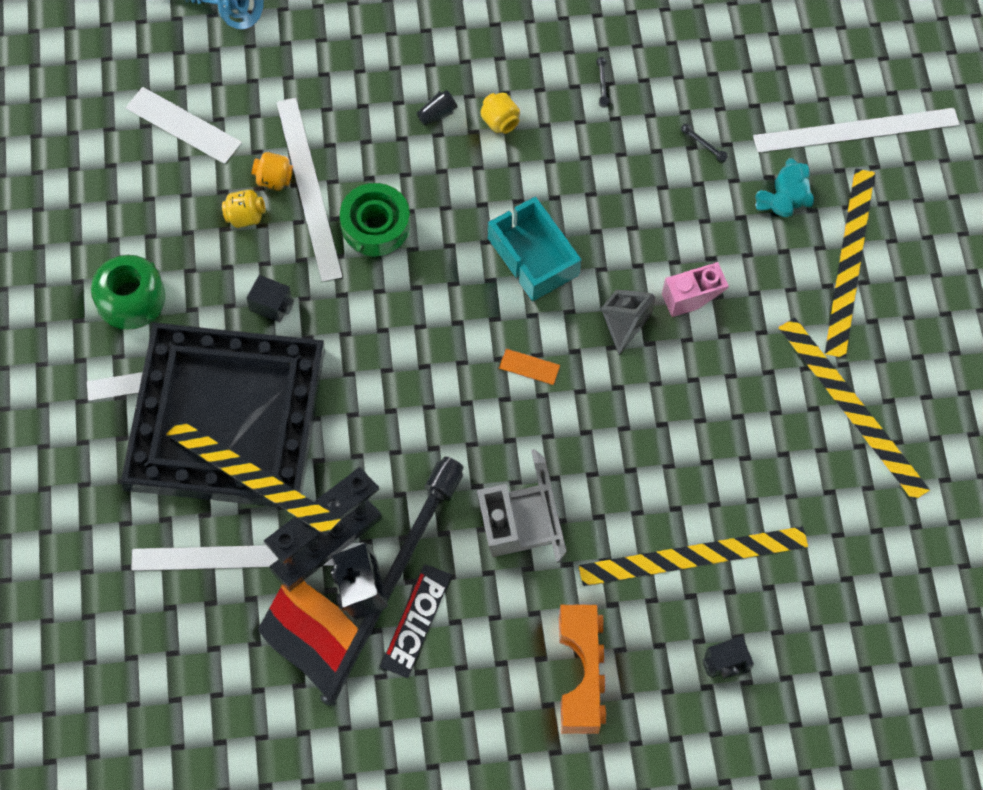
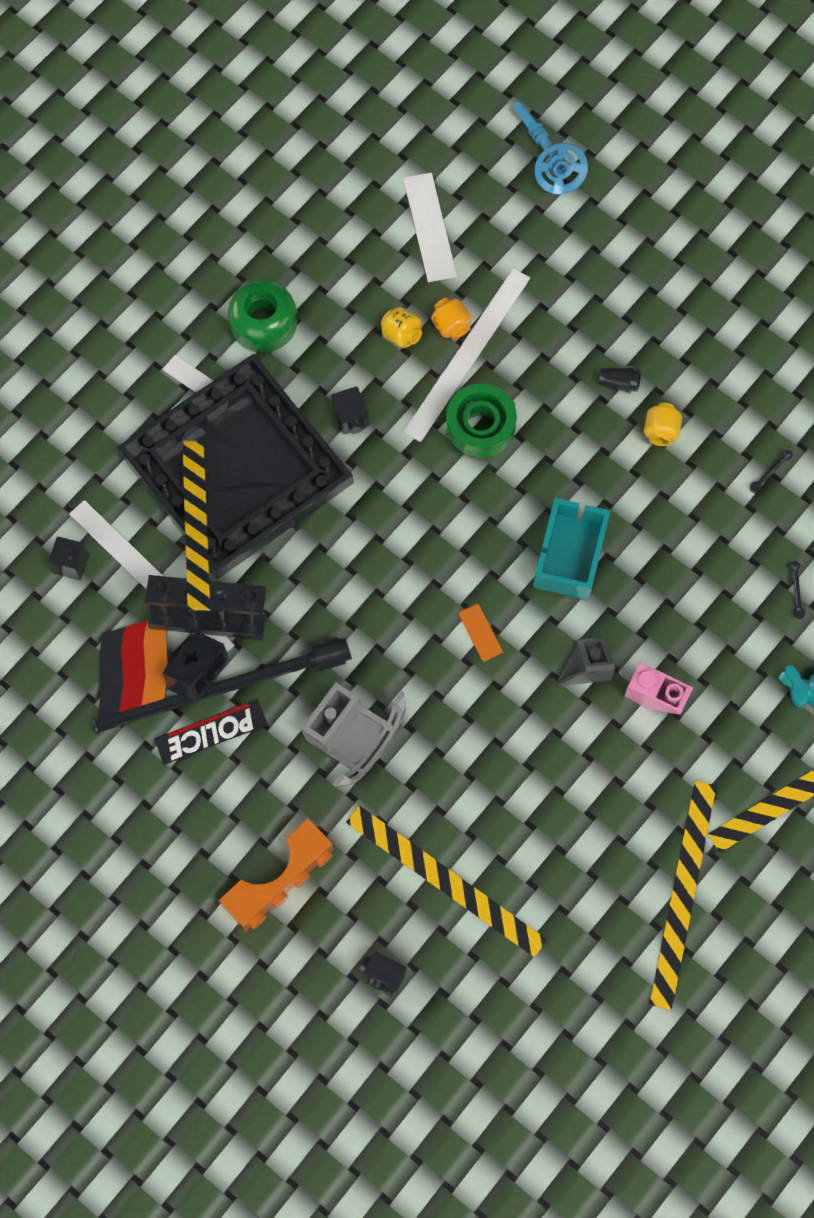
camera: 50 degrees right, 5 degrees up
none -> black brick [48,536,89,581]

